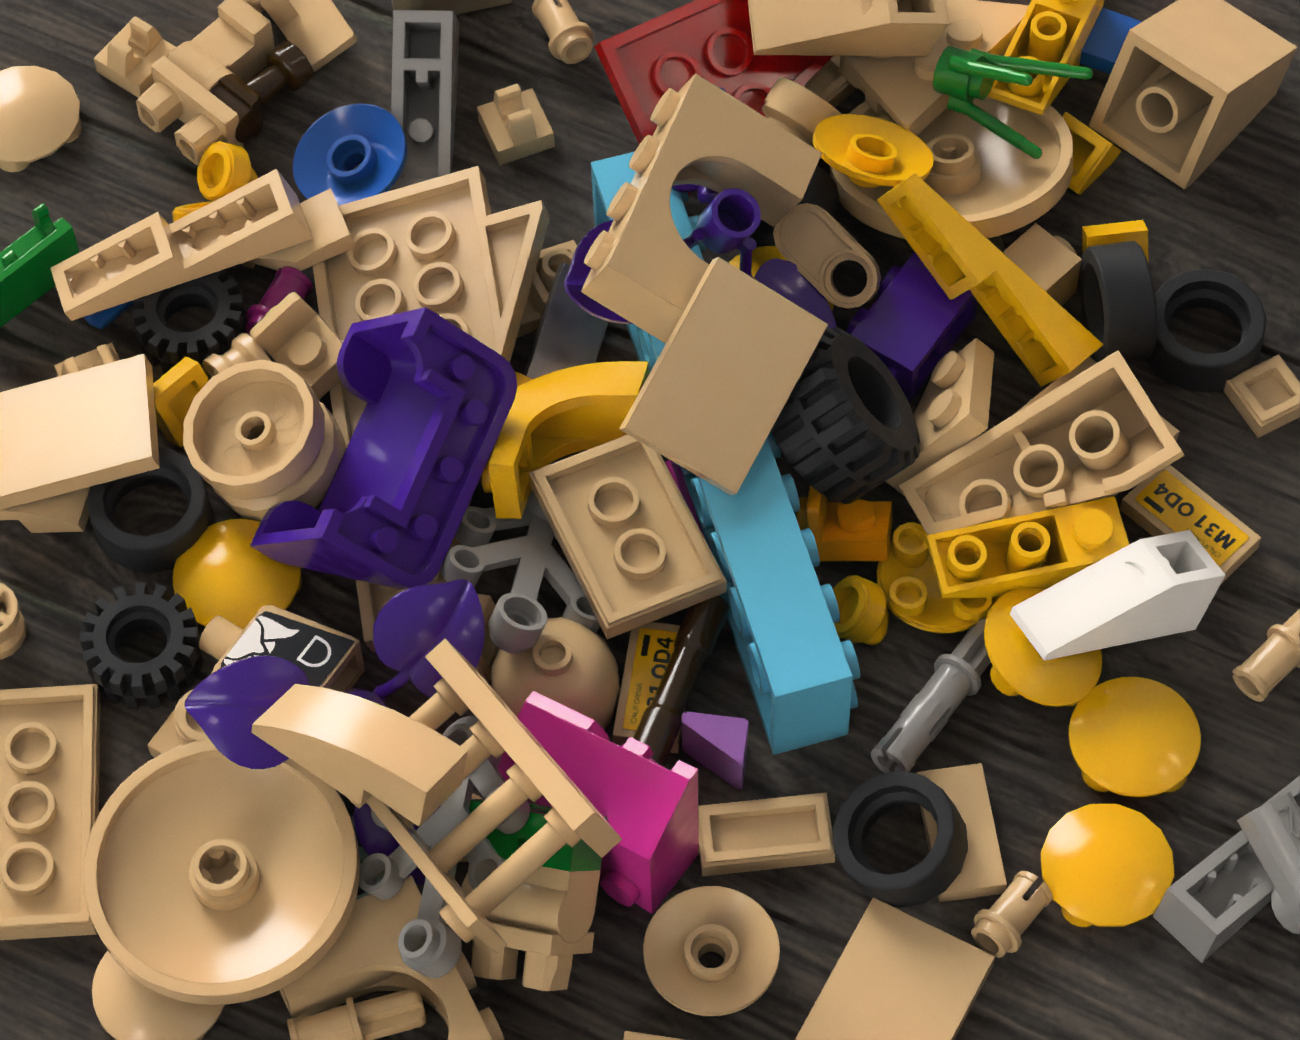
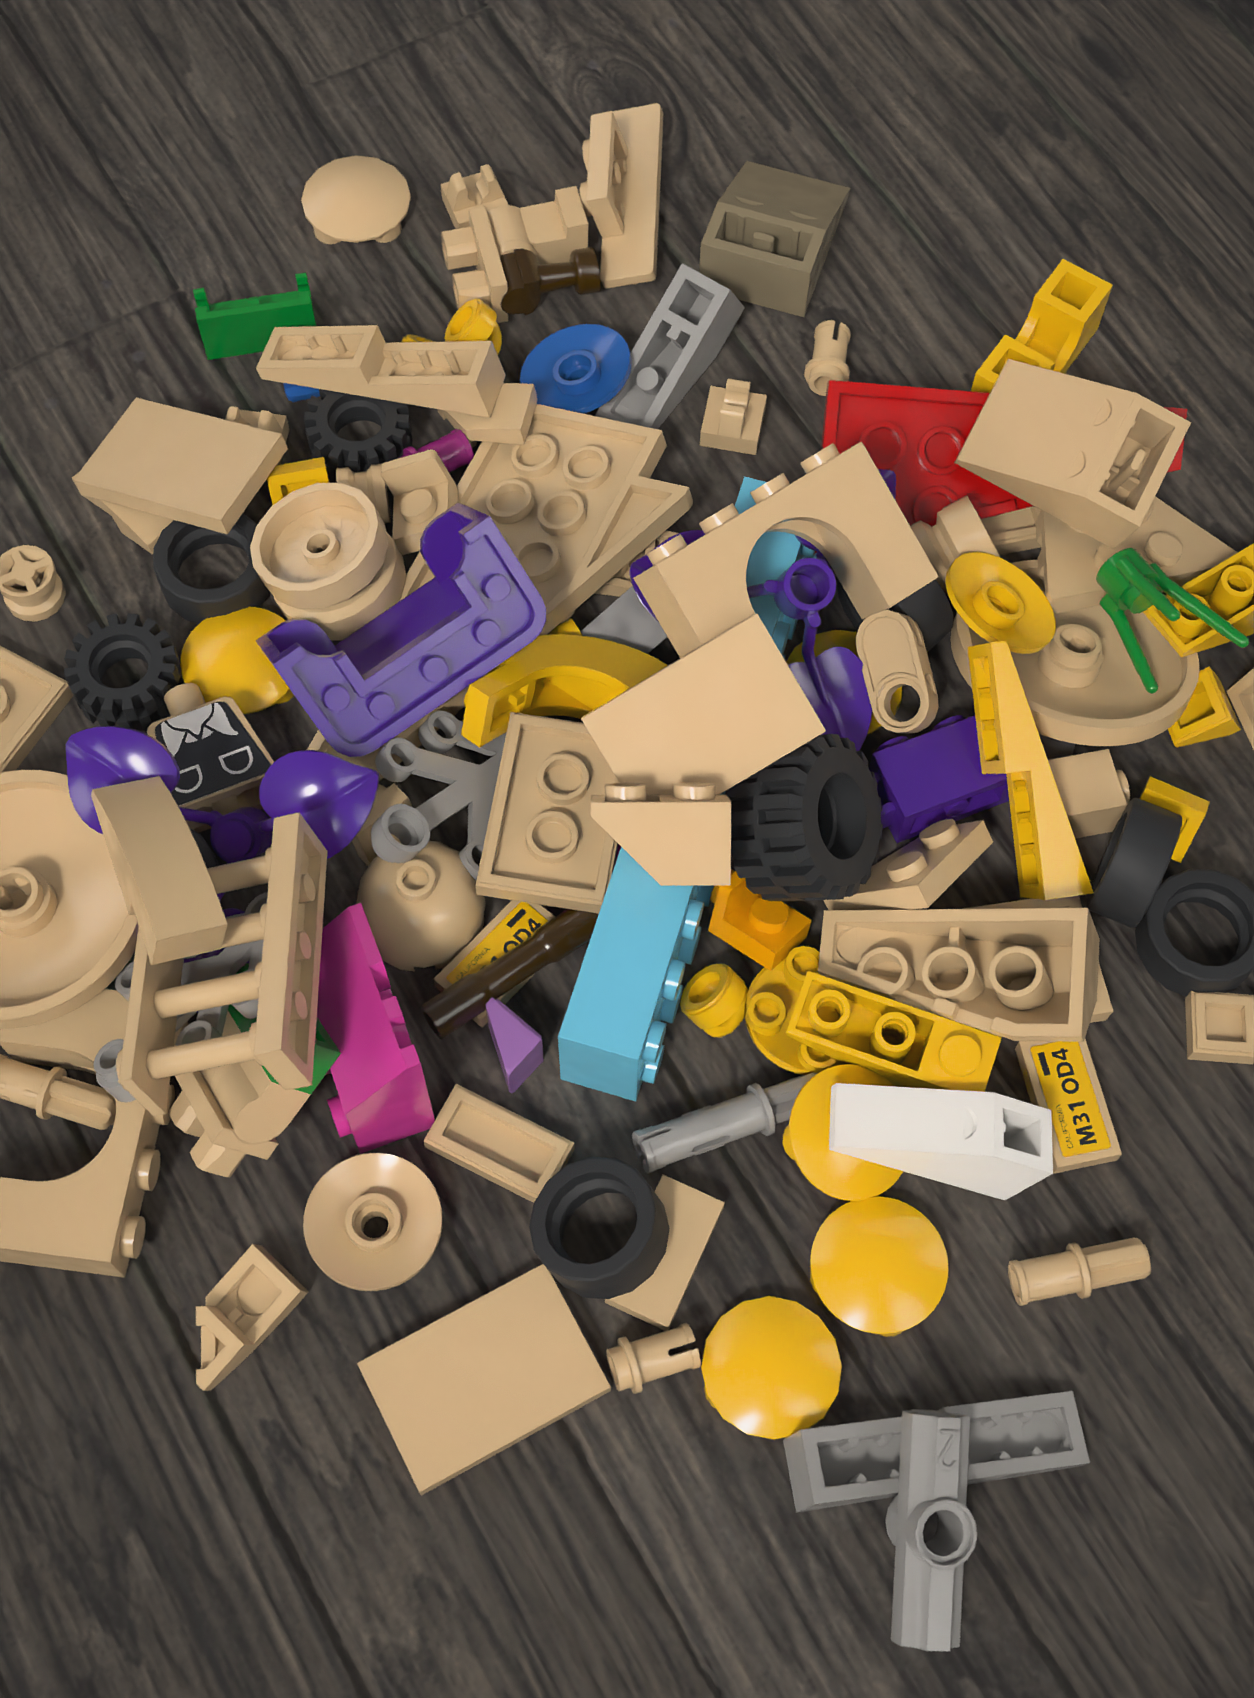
camera: 30 degrees right, 5 degrees up
none -> tan slope [591,782,731,886]

